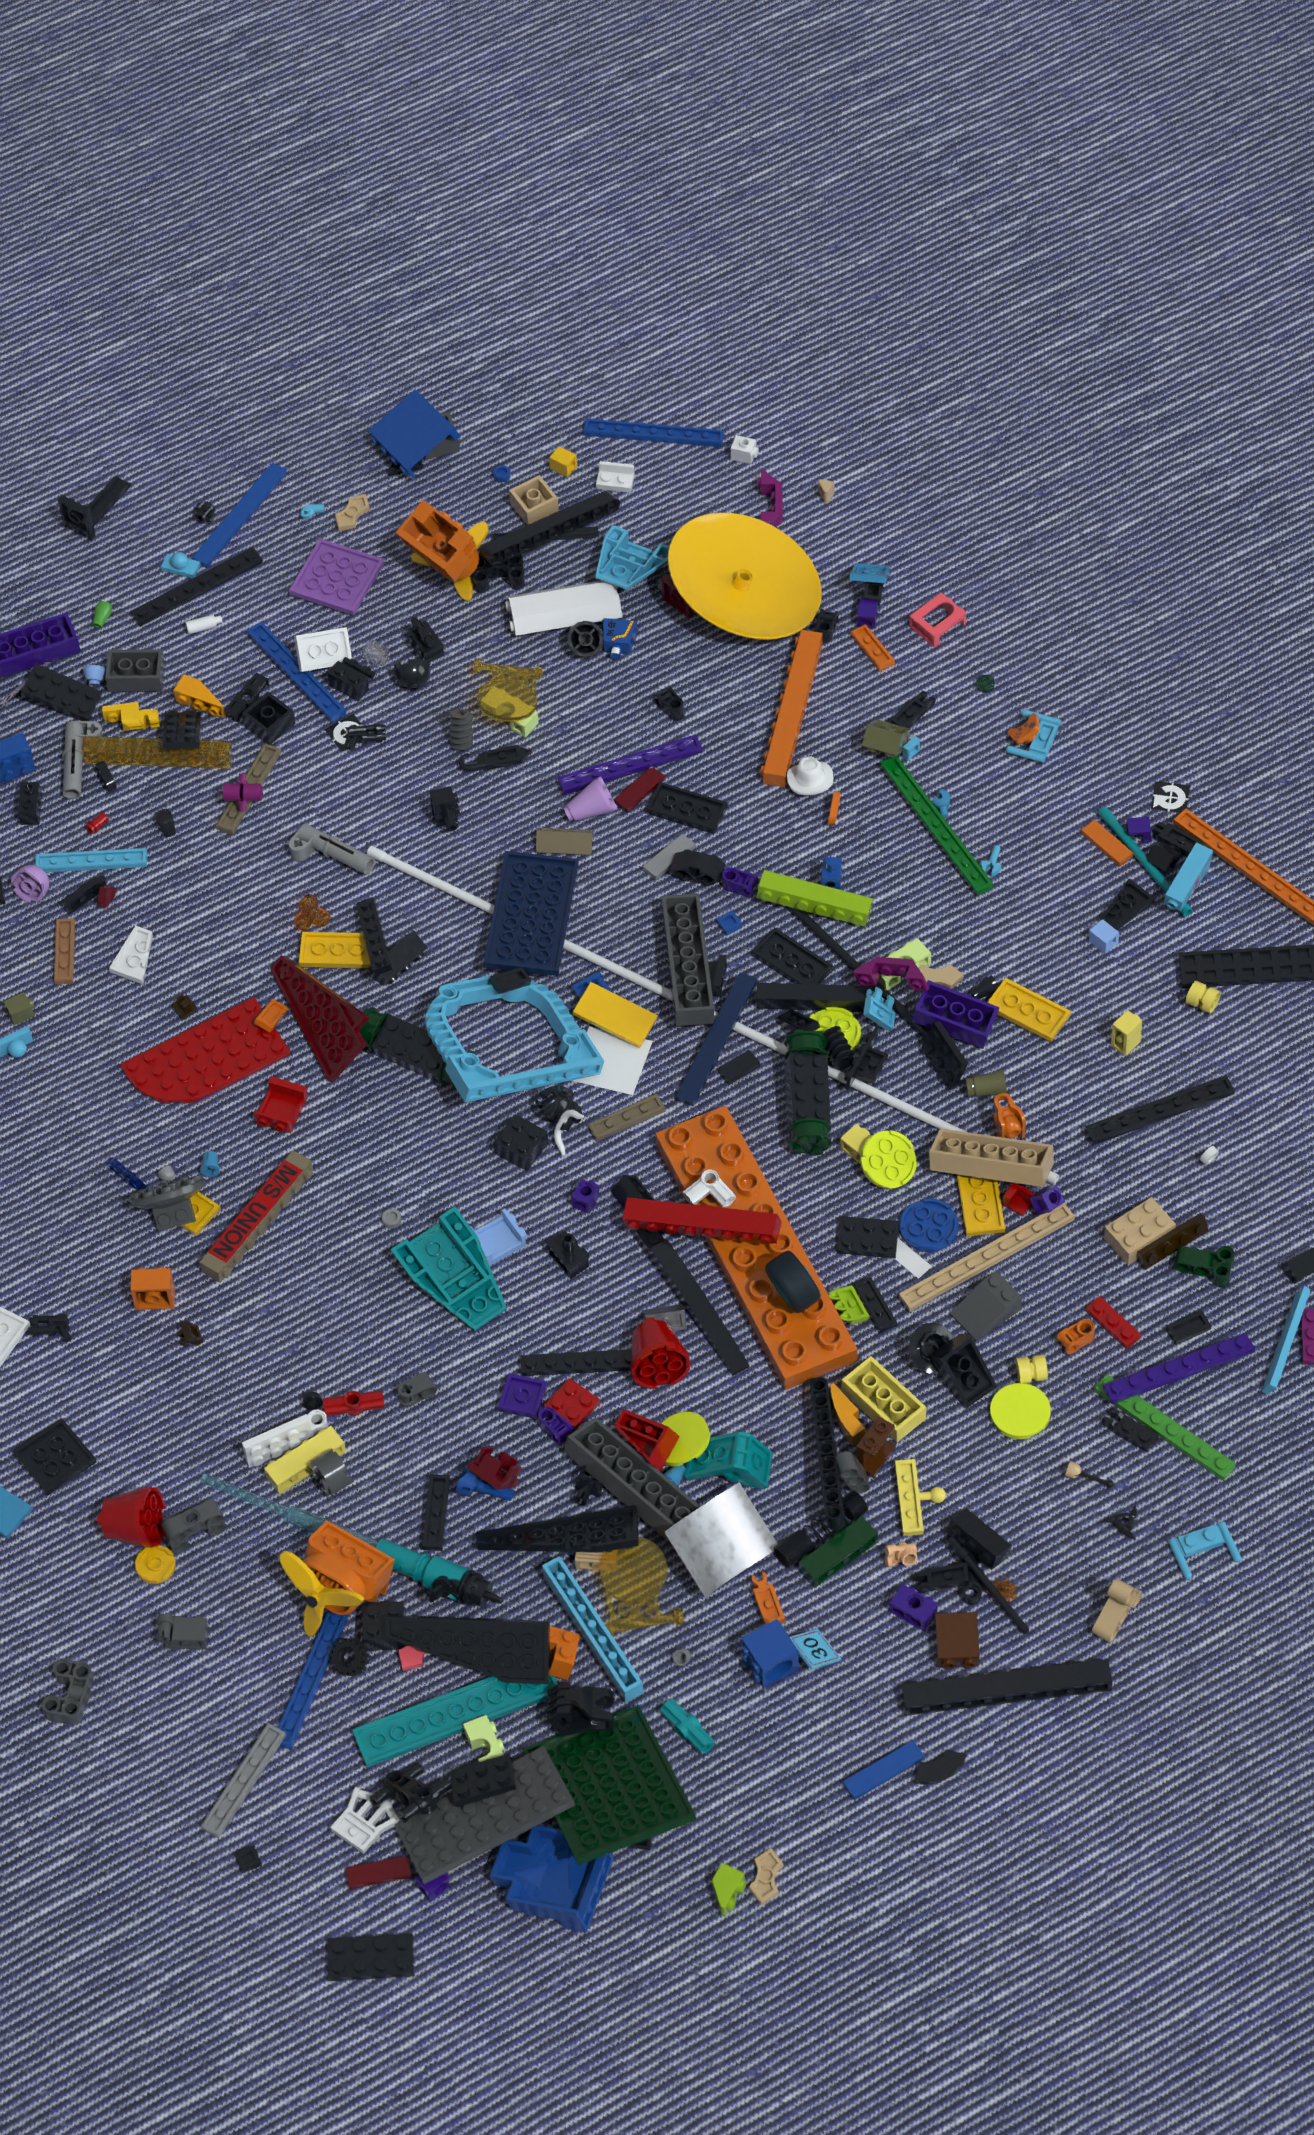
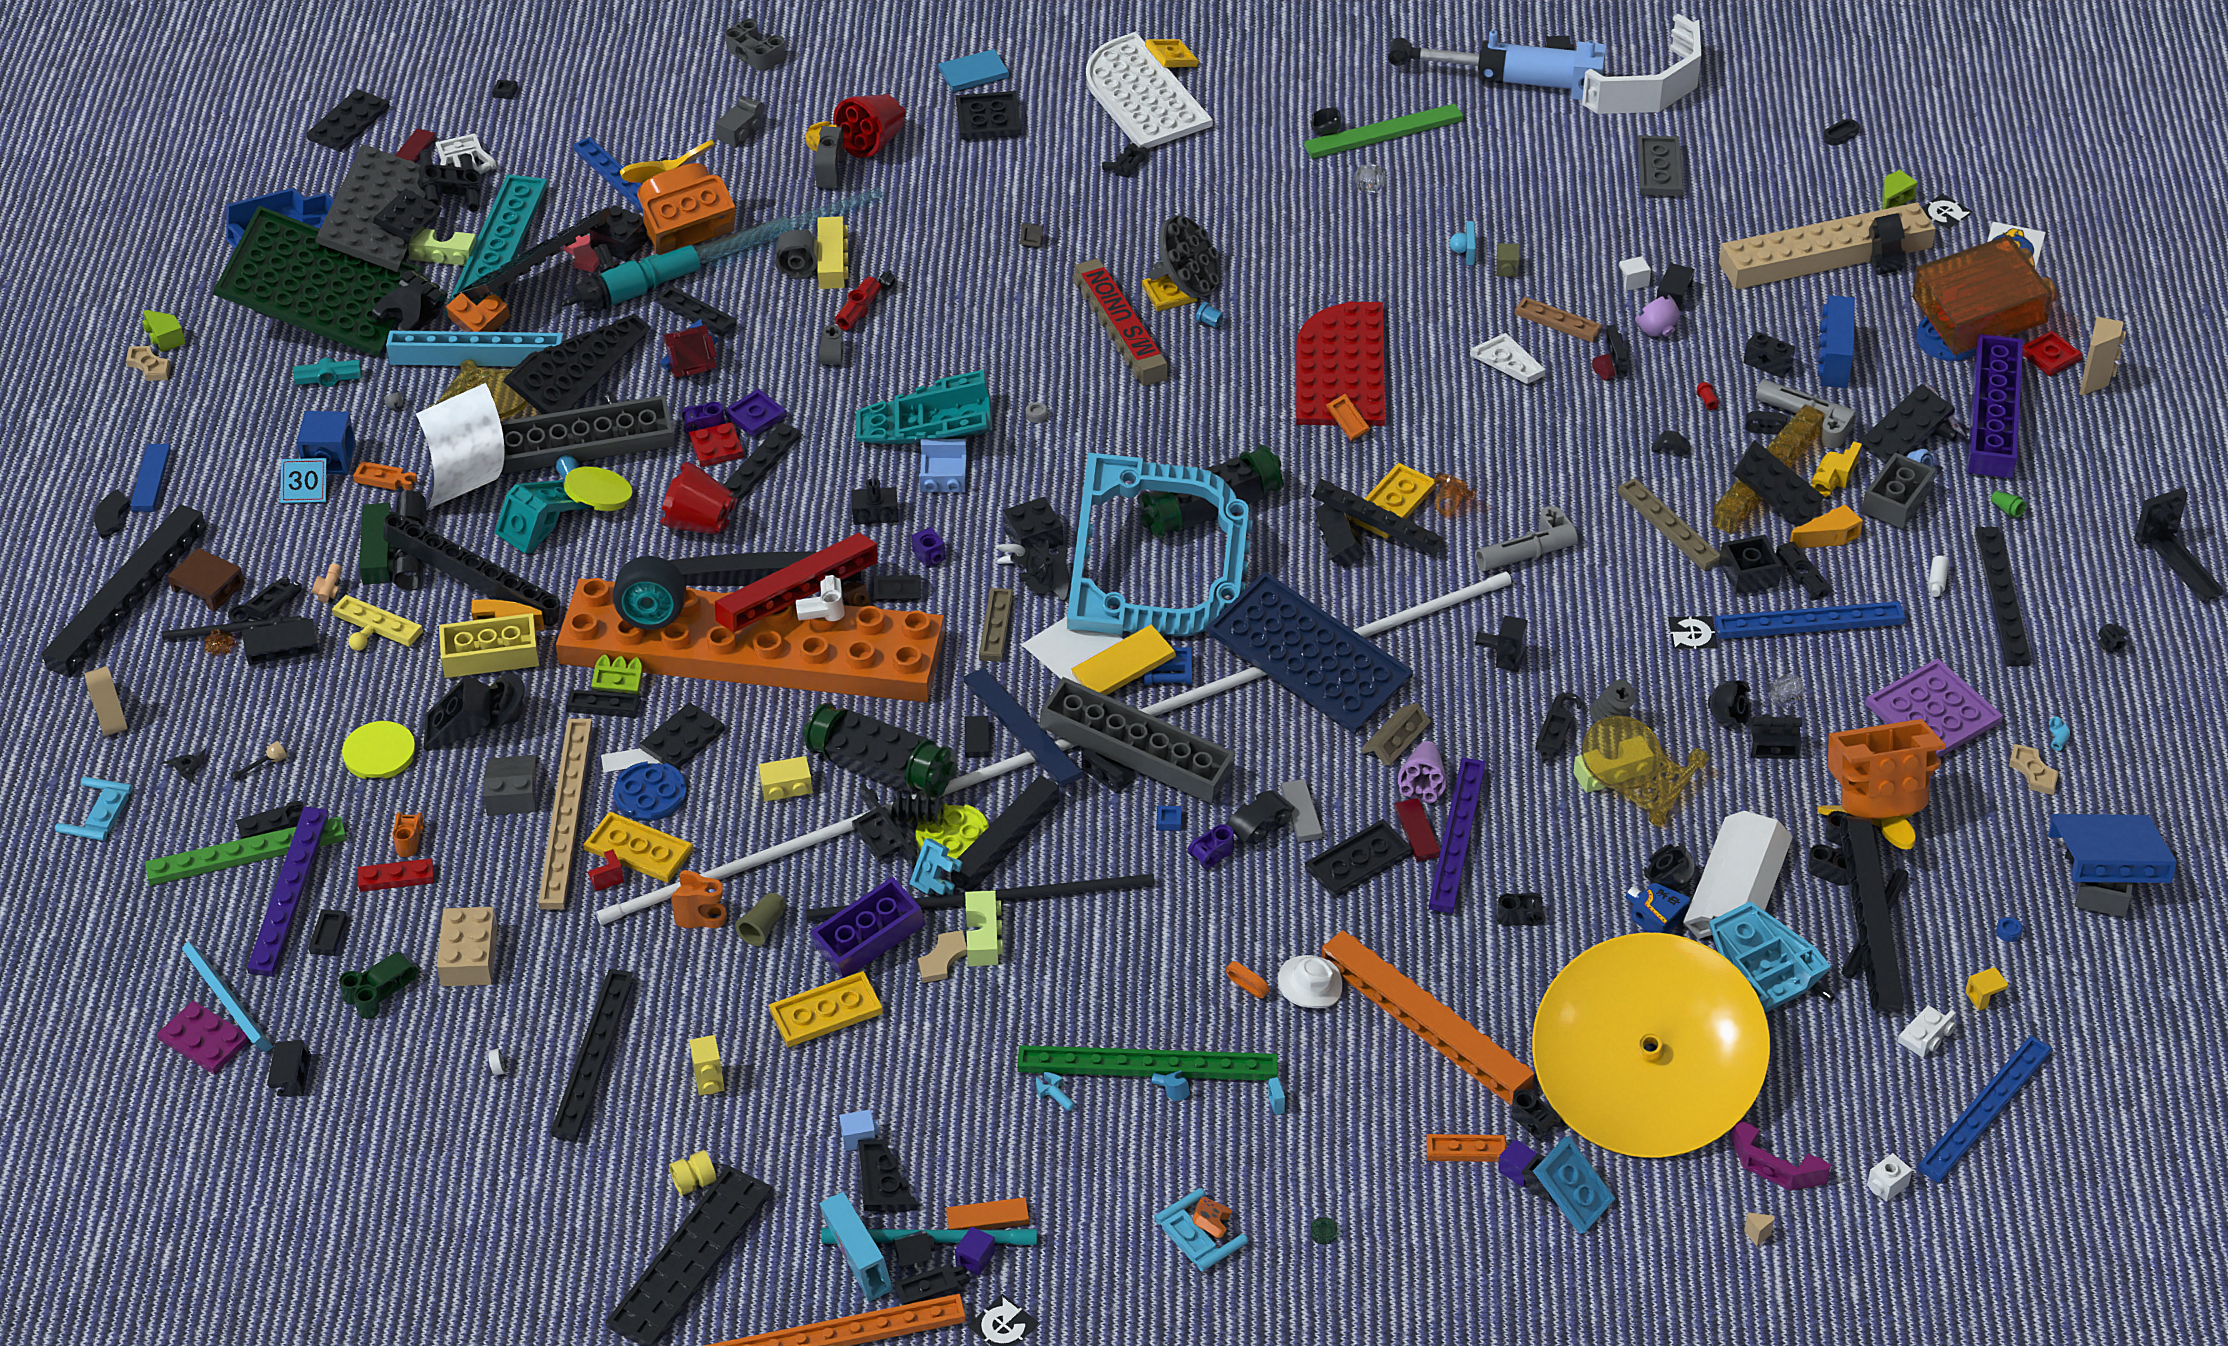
camera: 120 degrees right, 10 degrees down
medium azure tile [35,848,147,872] -> none
clear blue tile [106,1157,147,1190] -> none
orange brick [131,1267,175,1310] -> none
light grey hinge [158,1166,175,1182] -> none
medium azure tile [161,552,201,578] -> none
dark brown tile [171,994,198,1021] -> none
blue tile [192,463,287,568] -> none
light grey tile [200,1723,286,1839] -> none
magenta pin [223,773,263,811] -> none
white hinge [242,1410,328,1468] -> none
red panel [254,1076,308,1134] -> none
dark red wing [270,955,369,1082] -> none
white plate [294,627,352,672] -> none
black brick [327,657,376,702] -> none
black tyre [330,1638,370,1676] -> none
black piece [347,723,386,751] -> none
black tile [489,967,532,994] -> none
tan brick [509,475,559,525] -> none
red wedge [614,1409,680,1472] -> none
flat silver panel [643,1304,687,1331] -> none
black tile [751,928,834,984] -> none
lime brick [757,870,873,927] -> none
black tile [777,1009,820,1031] -> none
blue torso [821,857,843,890] -> none
dark grey beam [835,1451,870,1494] -> none
magenta slope [853,957,929,991] -> none
reddish brown panel [857,1416,895,1479] -> none
neon yellow tile [860,1130,917,1189] -> none
olive brick [862,719,911,757] -> none
dark purple brick [889,1584,938,1632] -> none
black hinge [891,691,936,728] -> none
coral panel [909,593,966,648] -> none
black plate [921,1021,968,1090] -> none
tan brick [929,1128,1054,1187] -> none
black cone [970,975,999,999] -> none
light yellow wheel [1016,1354,1048,1384] -> none
dark purple brick [1029,1185,1065,1215] -> none
dark brown plate [1137,1213,1209,1270] -> none

